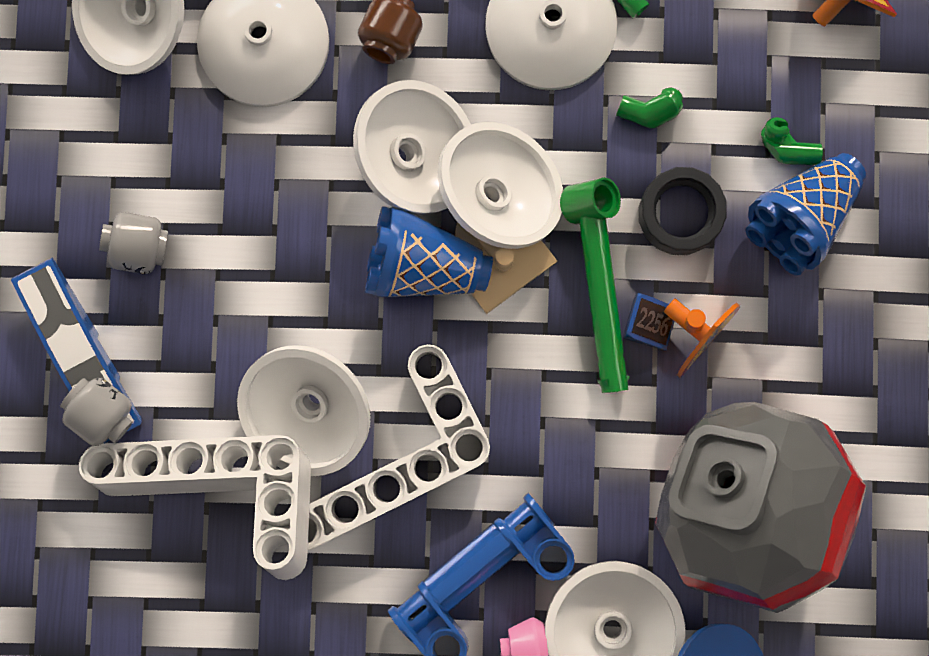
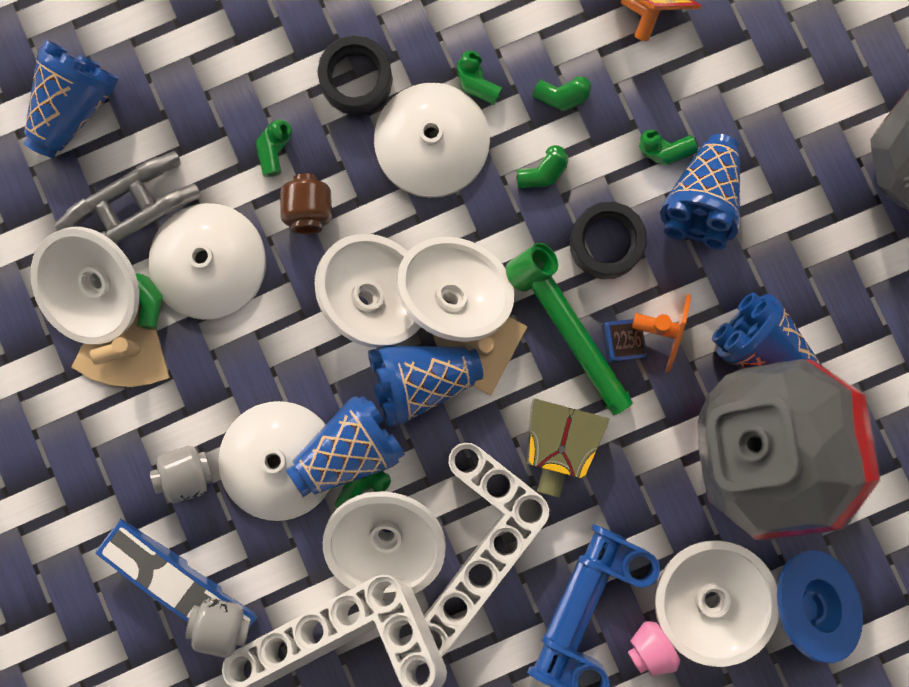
camera: 25 degrees left, 0 degrees up
none -> tan shield [72,306,170,387]
none -> green arm [135,273,163,330]
none -> white dish [218,401,330,521]
none -> blue cone [286,396,405,497]
none -> green arm [335,470,391,508]
none -> olive torso [526,399,610,498]
none -> green arm [532,76,591,111]
none -> blue cone [712,293,821,369]

